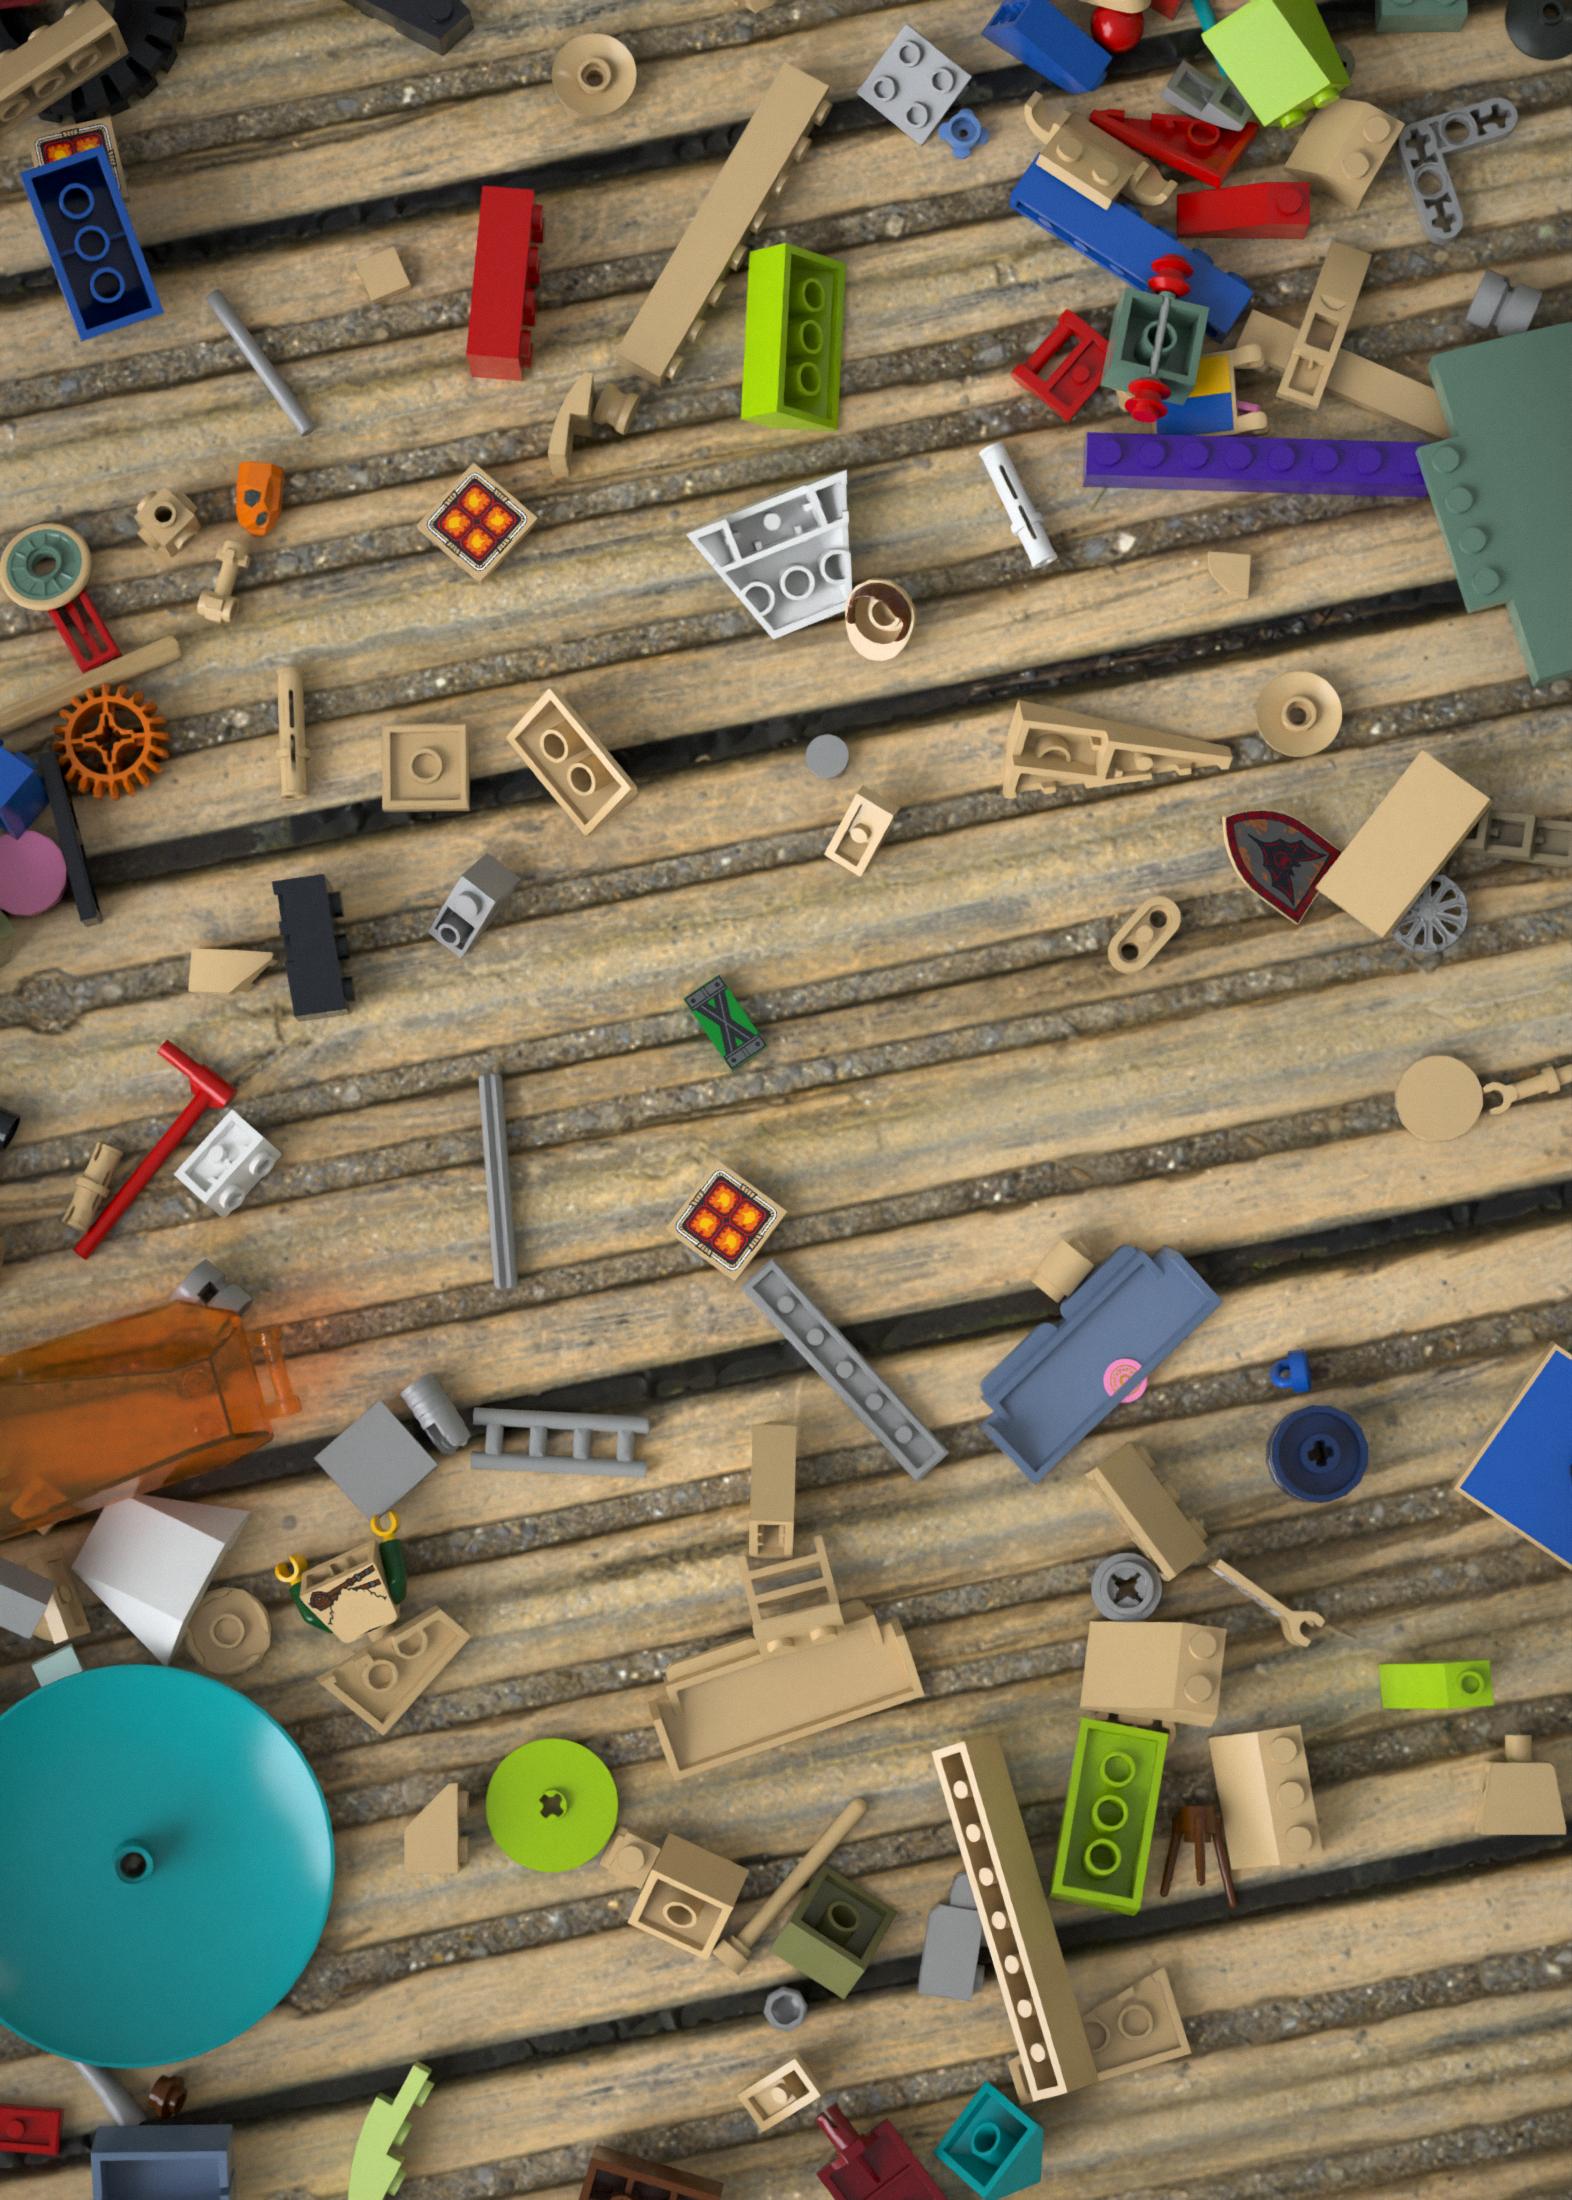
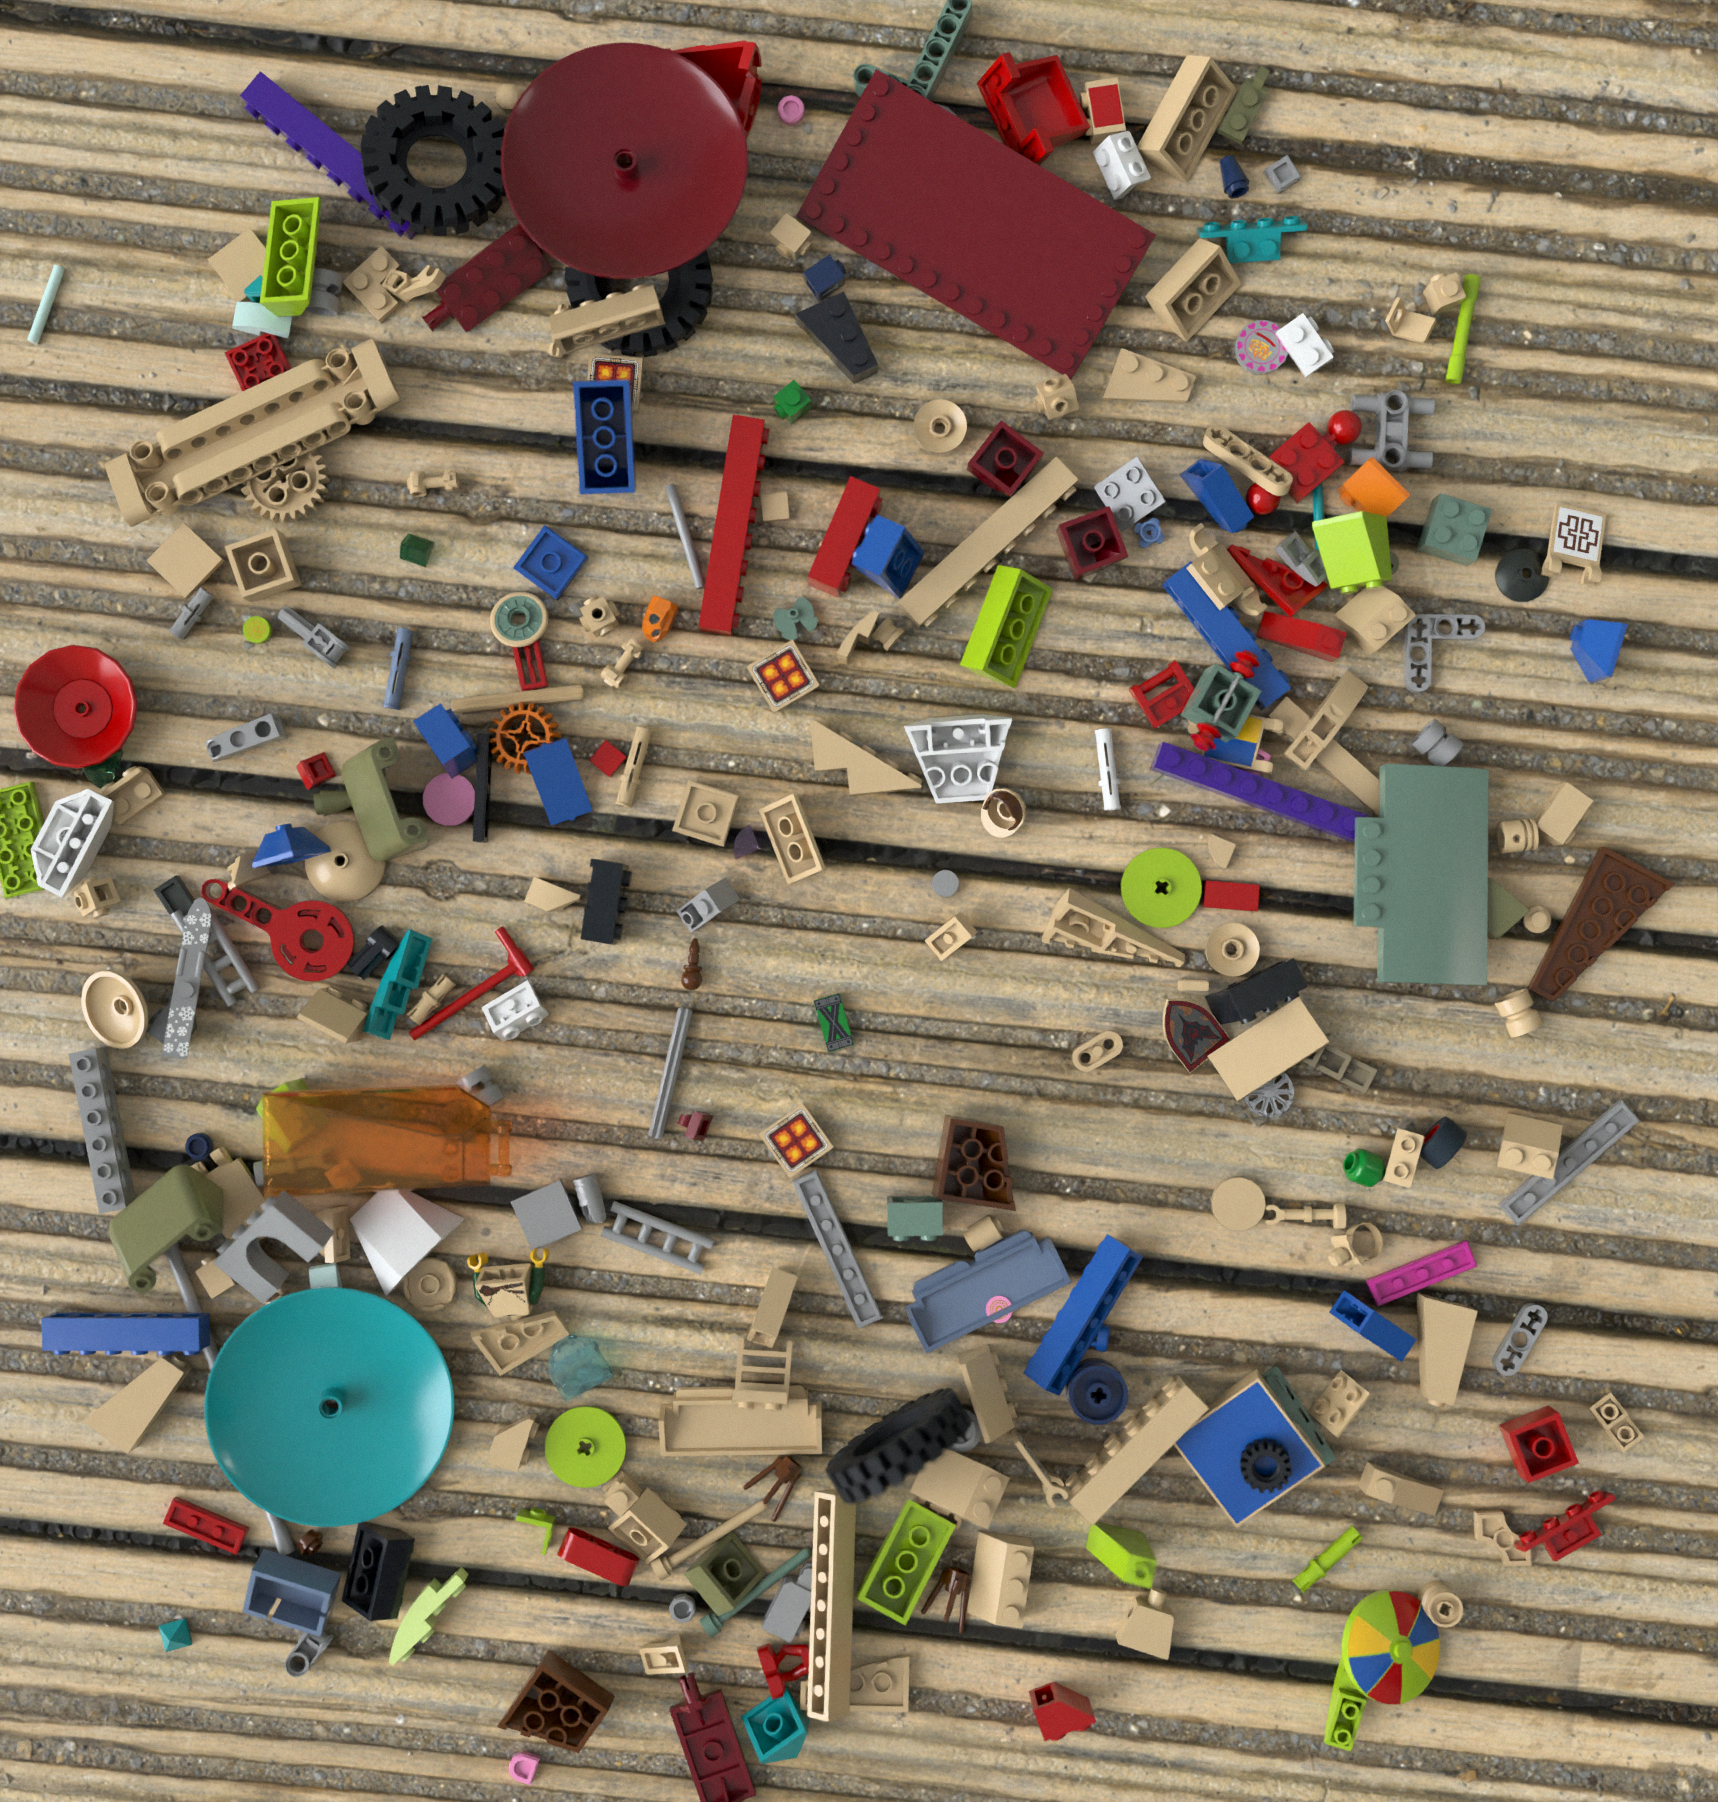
camera: 15 degrees right, 5 degrees up
none -> black slope [342,1522,415,1621]
none -> teal slope [362,930,433,1040]
none -> blue tile [513,525,589,601]
none -> lime bracket [516,1508,556,1555]
none -> blue piece [524,737,593,826]
none -> clear light blue slope [548,1334,613,1402]
none -> red beam [557,1527,640,1586]
none -> red tile [589,740,627,778]
none -> dark red tile [678,1111,713,1141]
none -> reddish brown bar [681,938,702,990]
none -> red brick [698,414,770,636]
none -> sand green piece [700,1548,812,1638]
none -> clear purple tile [733,825,761,860]
none -> reddish brown plant [743,1455,803,1522]
none -> red piece [757,1643,809,1700]
none -> green brick [773,380,812,425]
none -> sand green piece [773,597,818,641]
none -> tan slope [810,717,923,796]
none -> black tyre [825,1388,972,1504]
none -> blue slope [852,515,925,599]
none -> sand green brick [887,1196,943,1241]
none -> reddish brown wedge [932,1115,1016,1211]
none -> dark red slope [967,420,1044,497]
none -> blue brick [1023,1234,1144,1396]
none -> red slope [1029,1682,1096,1741]
none -> dark red slope [1056,506,1129,581]
none -> tan brick [1064,1374,1209,1525]
none -> lime piece [1121,848,1202,928]
none -> tan tile [1177,979,1209,991]
none -> red tile [1203,880,1260,912]
none -> black wedge [1204,958,1307,1025]

